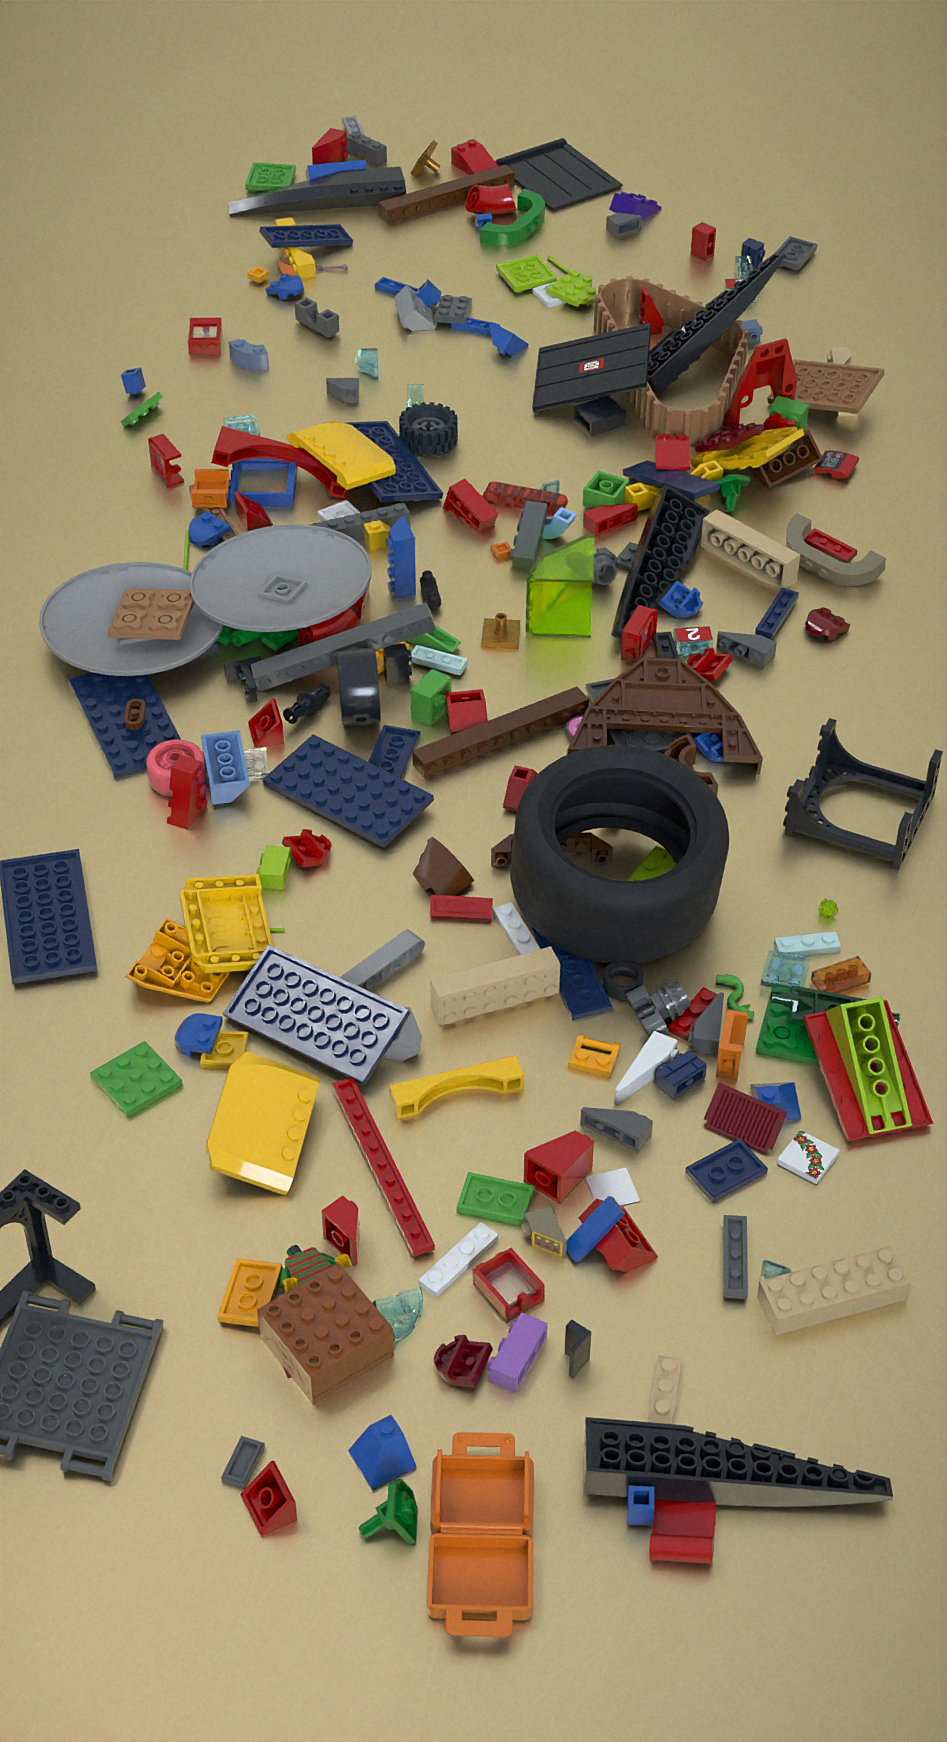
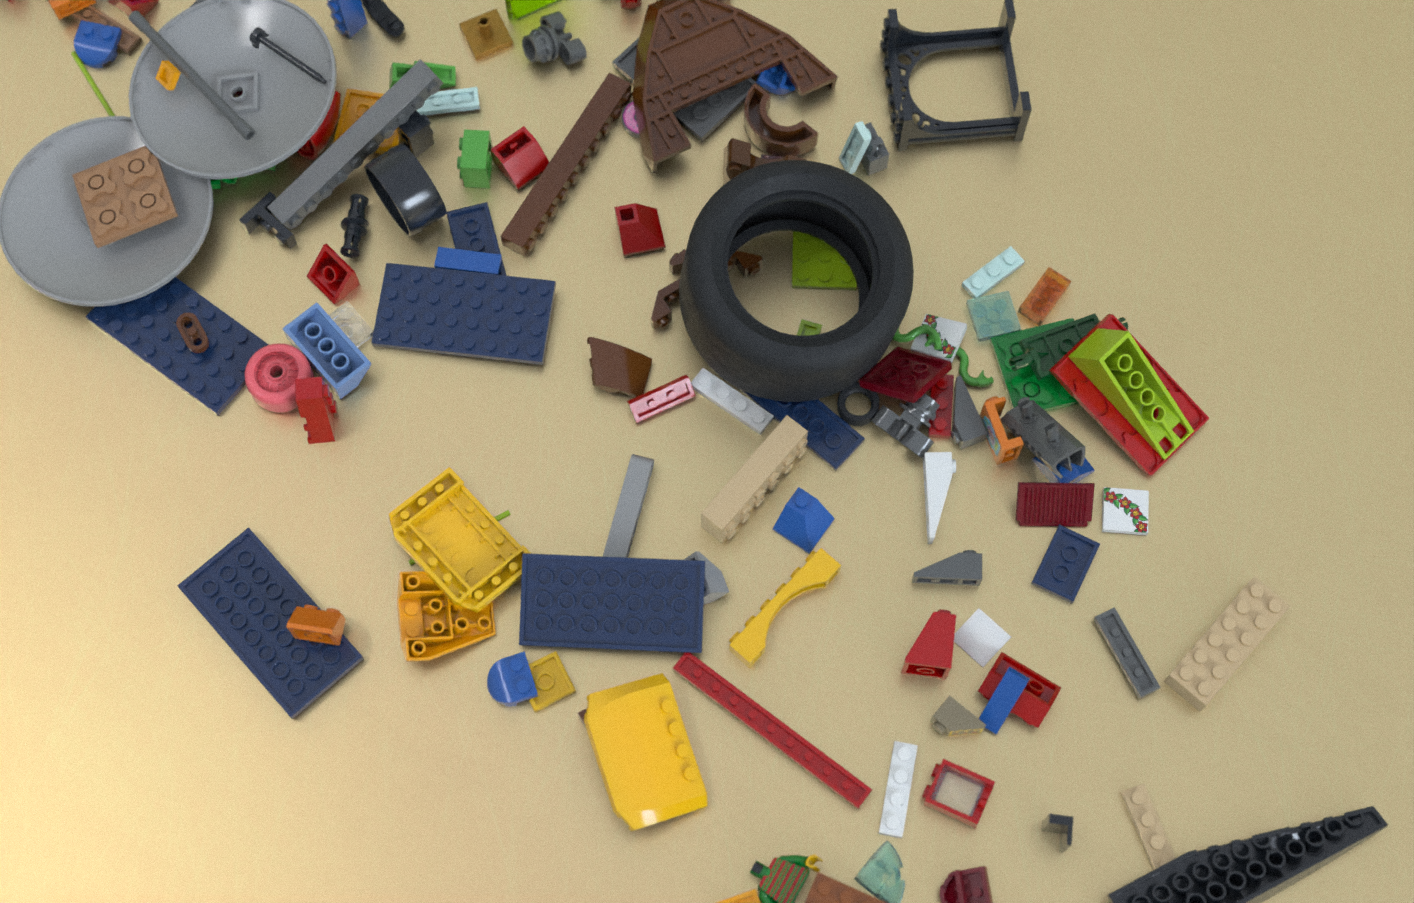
camera: 30 degrees left, 25 degrees up
bright green plate [90,1041,183,1118] -> none
lime brick [256,845,291,890] -> none
red slope [282,829,332,867] -> none
red slope [321,1195,360,1266] -> none
bright green tile [456,1172,535,1226] -> none
medium lavender brick [487,1312,548,1393] -> none
light orange plate [568,1034,621,1078] -> none
dark blue brick [655,1050,707,1099] -> none
clear light blue slope [761,1260,791,1279] -> none
clear neon green plate [818,899,838,918] -> none
none -> dark grey piece [129,11,255,140]
none -> light orange plate [155,60,181,90]
none -> black piece [249,27,327,84]
none -> orange slope [286,605,346,646]
none -> blue tile [434,247,502,275]
none -> dark grey beam [522,11,587,65]
none -> blue slope [772,487,835,554]
none -> light aqua plate [839,121,872,174]
none -> dark red plate [859,346,952,403]
none -> dark grey hinge [861,122,890,176]
none -> bright green animal [893,325,942,350]
none -> white tile [910,314,967,363]
none -> dark grey piece [1000,397,1085,479]

